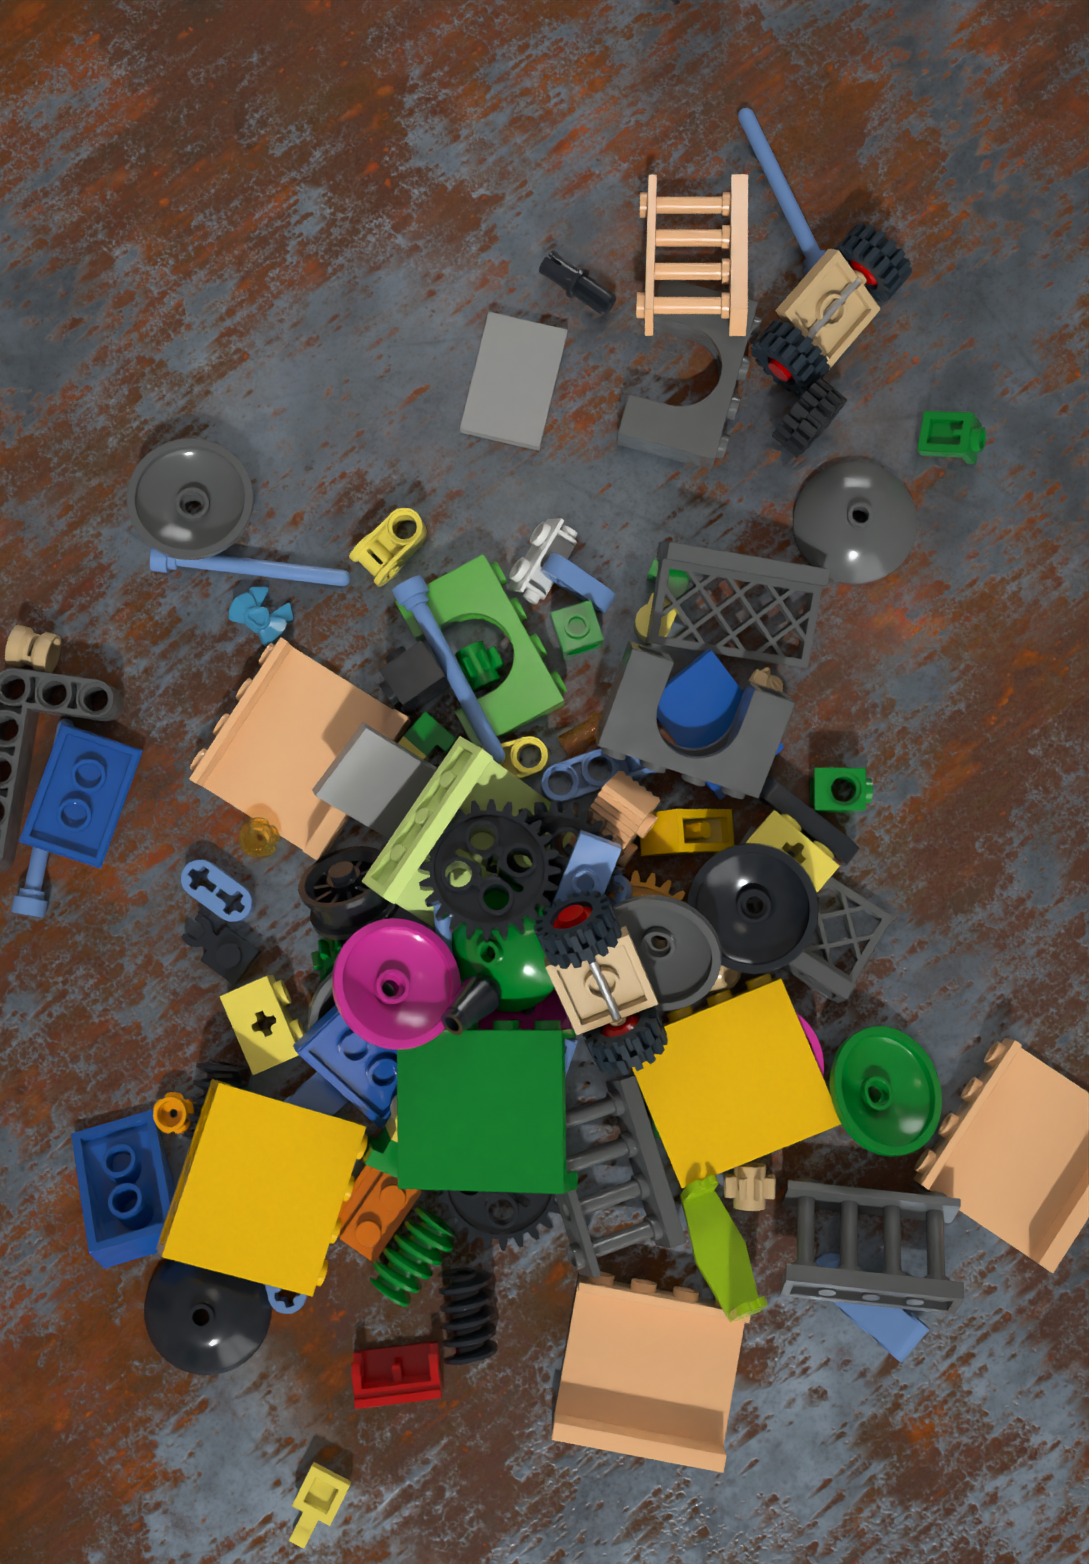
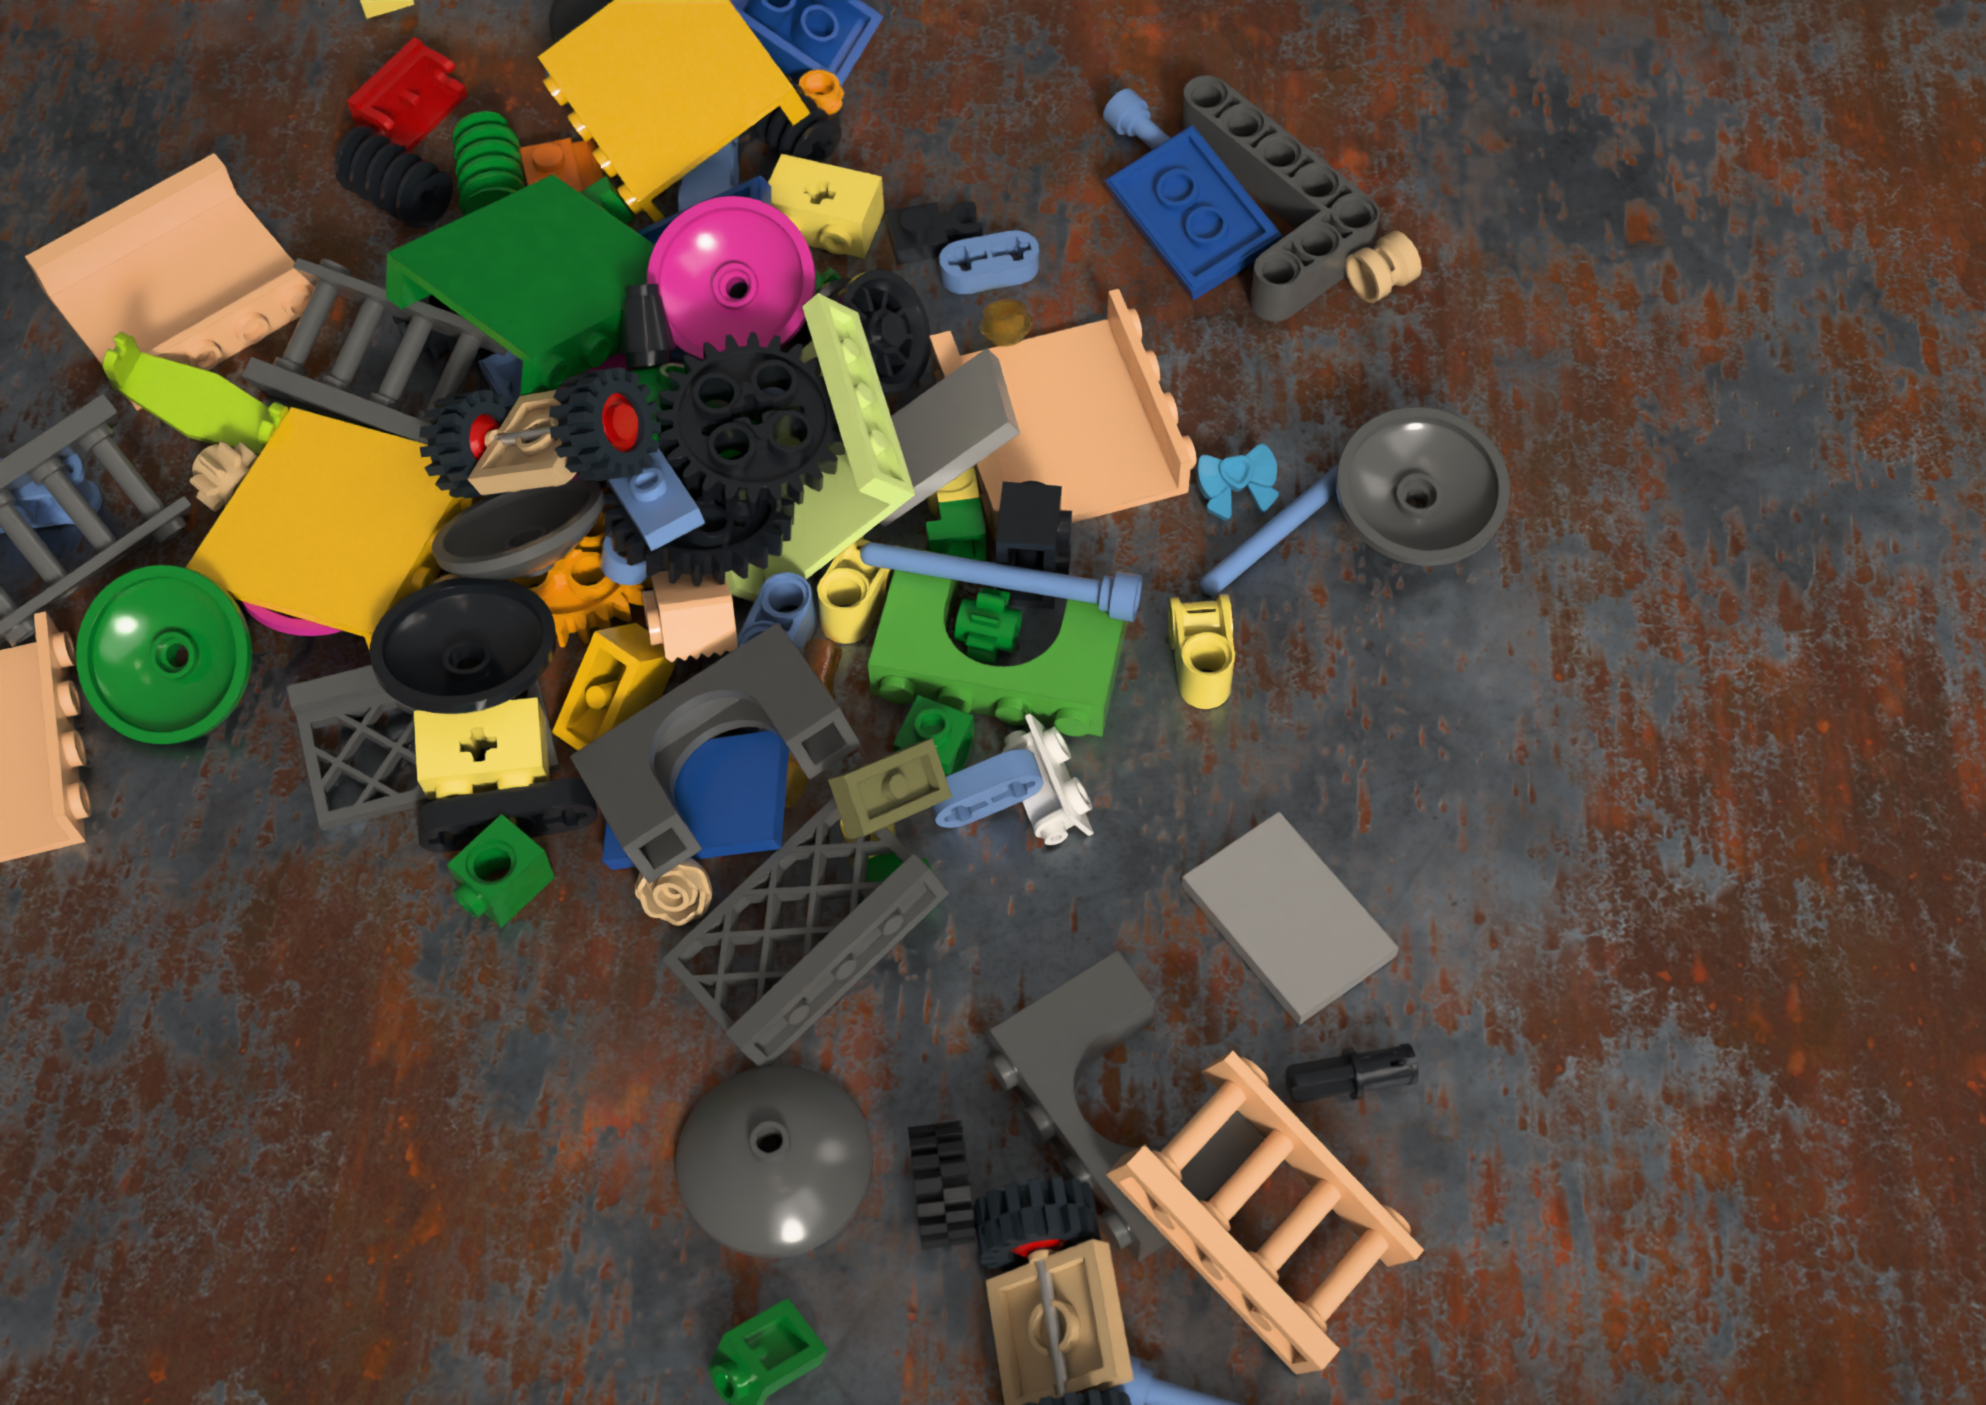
camera: 125 degrees right, 25 degrees down
none -> olive plate [828,738,952,840]

